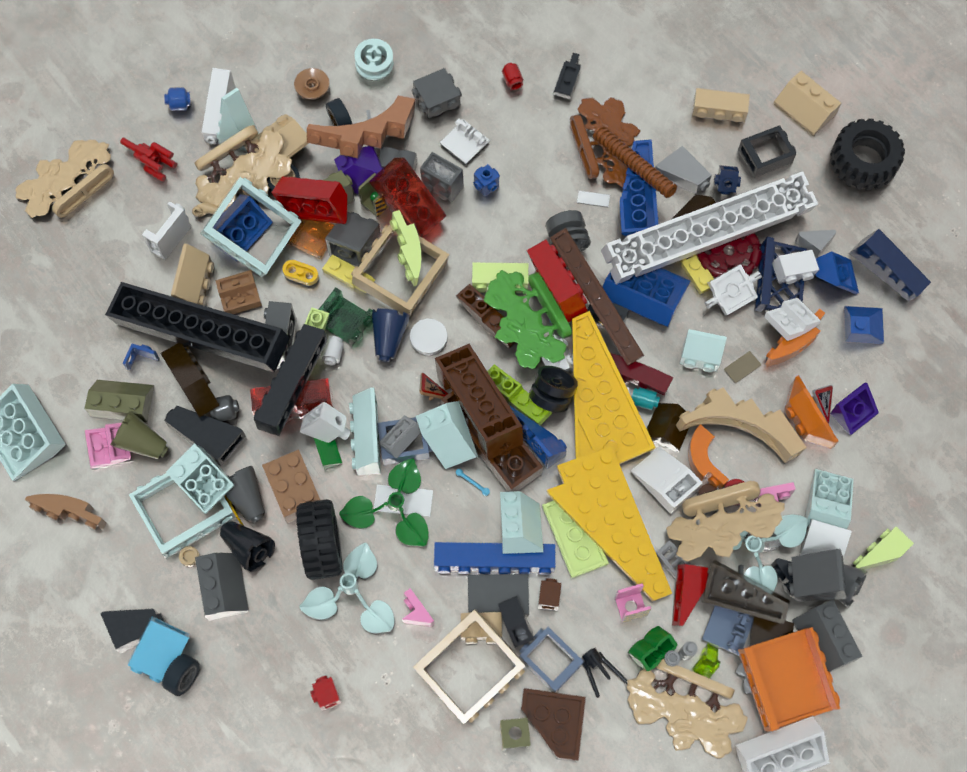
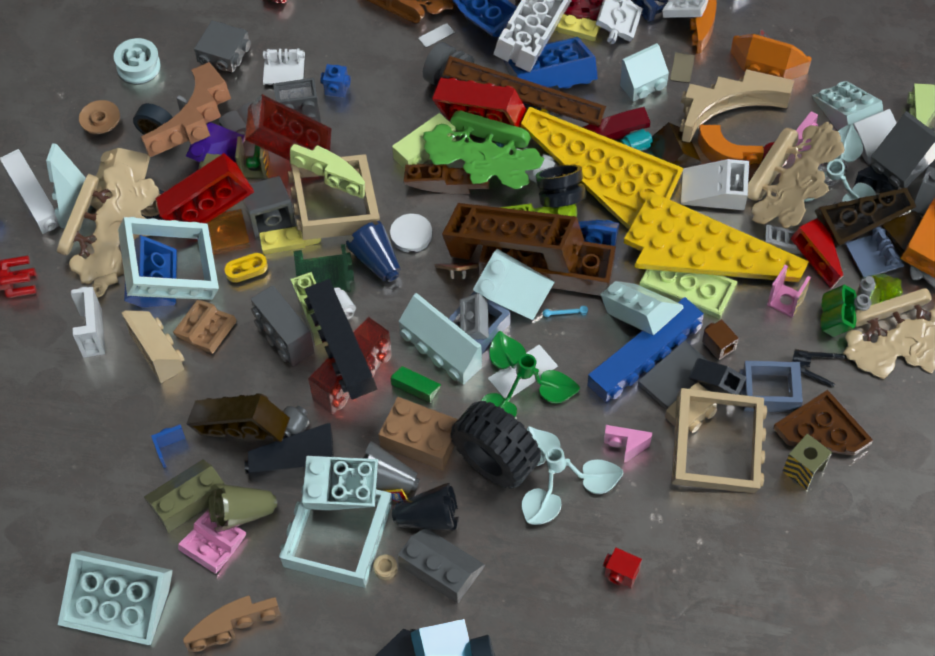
camera: 40 degrees left, 10 degrees down
black brick [105,282,290,373] -> none
white torso [300,402,351,442] -> none
dark purple slope [830,382,879,435] -> none

